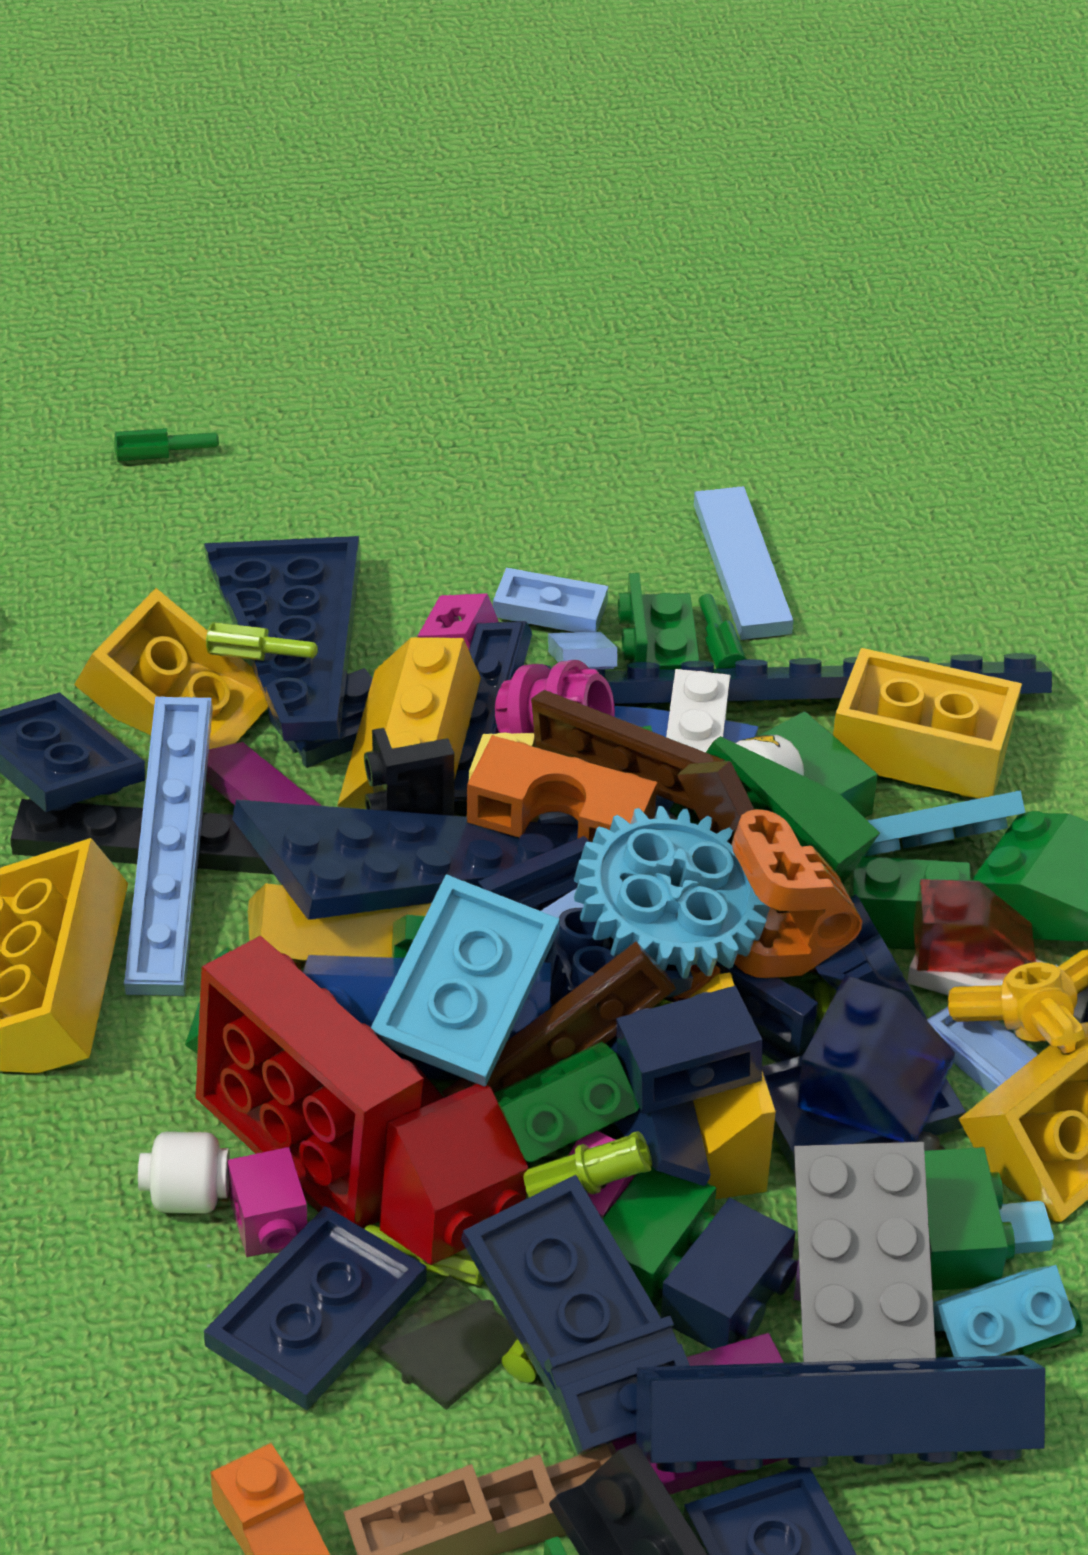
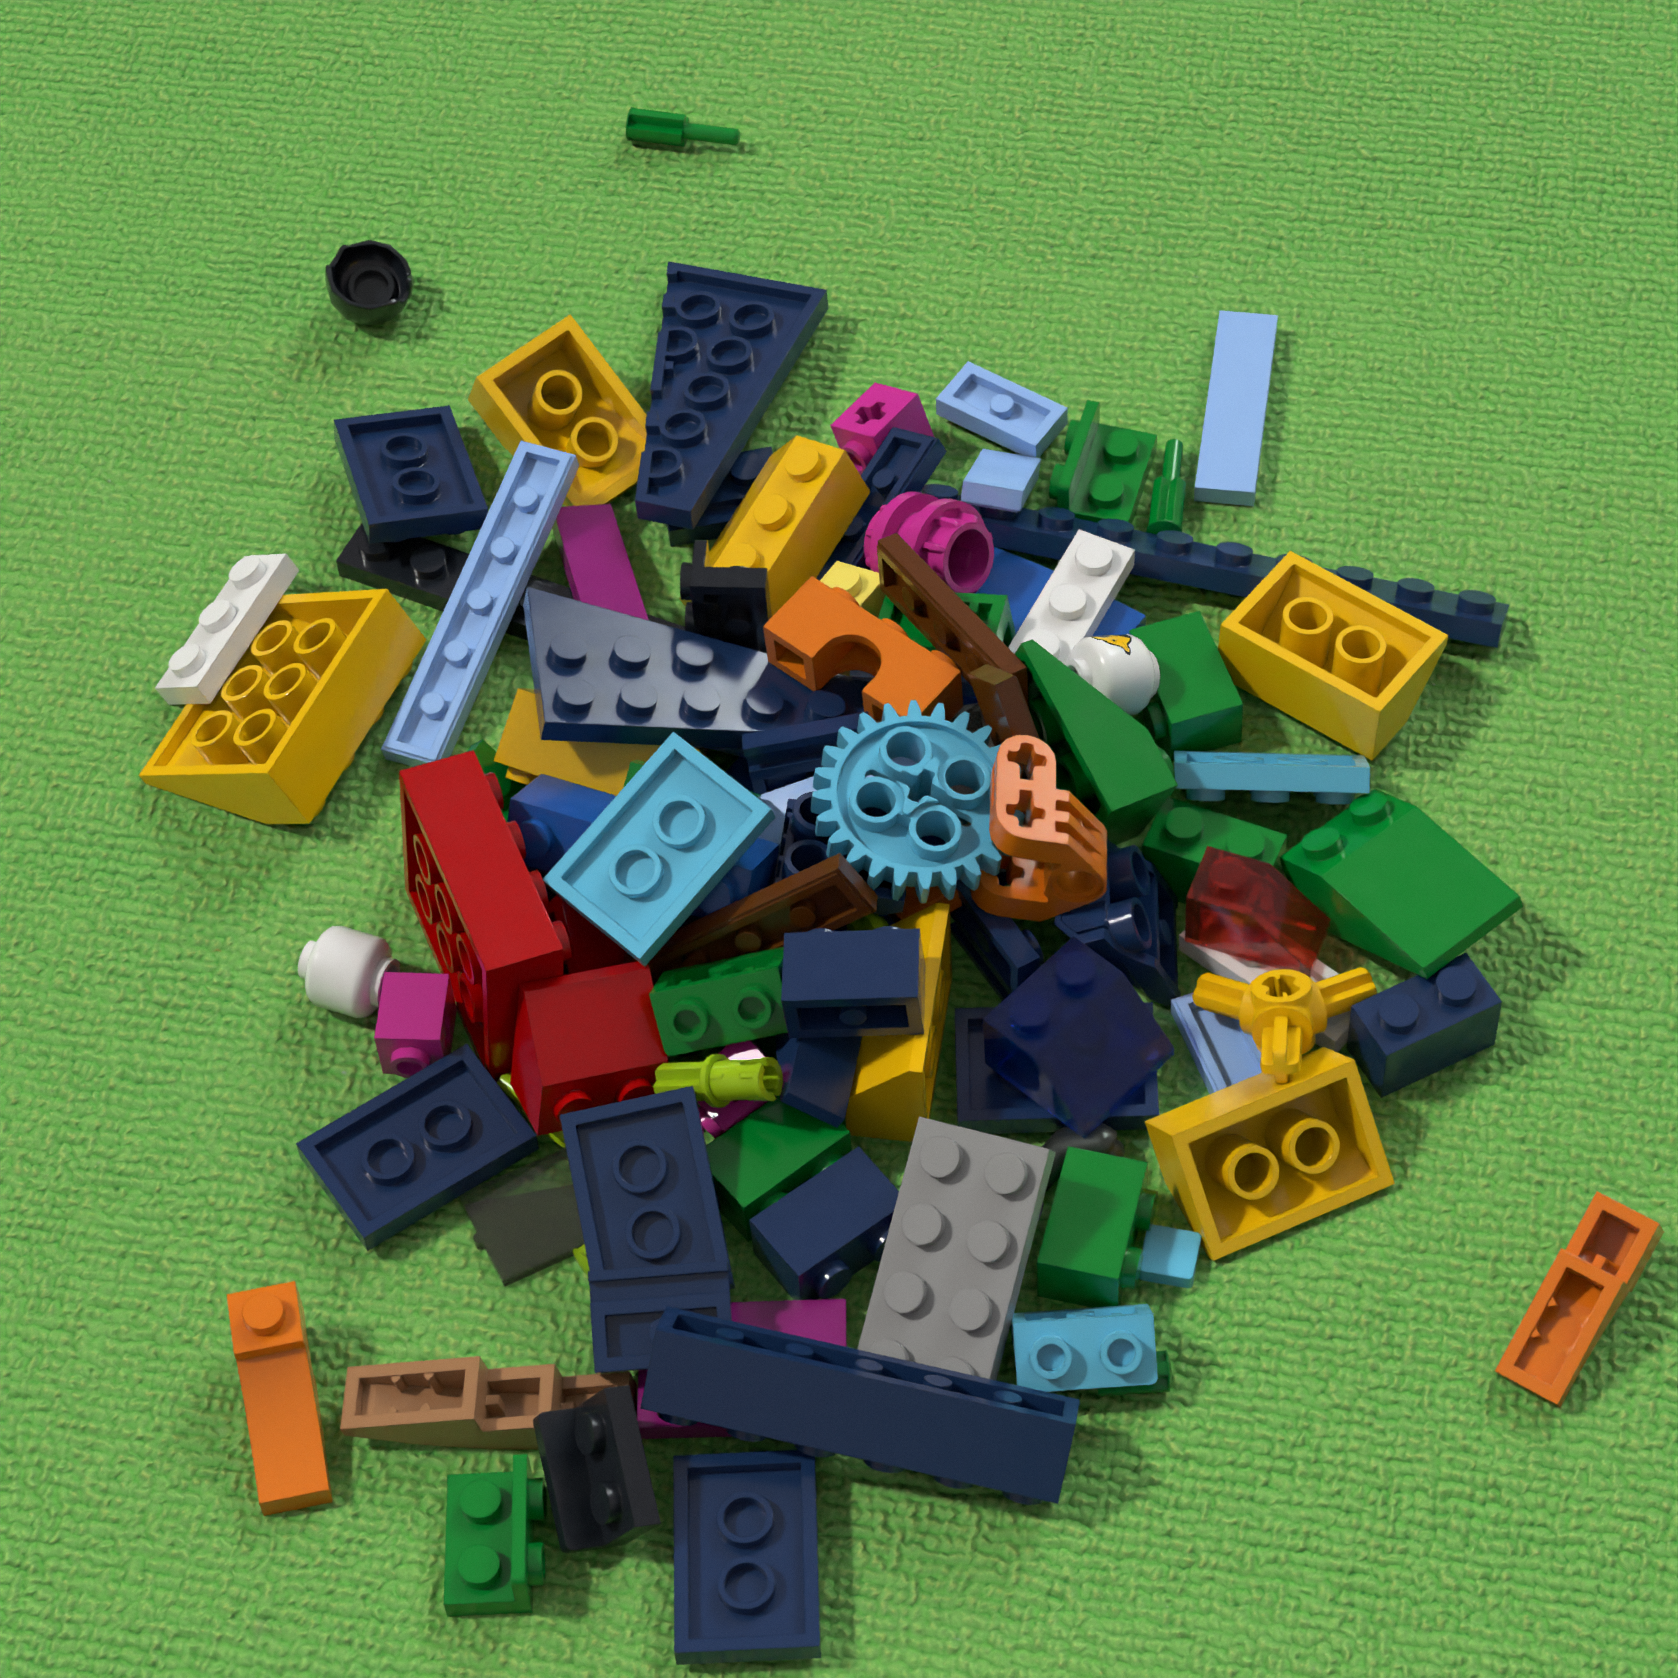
camera: 25 degrees right, 10 degrees up
lime axle [206,622,318,661] -> none

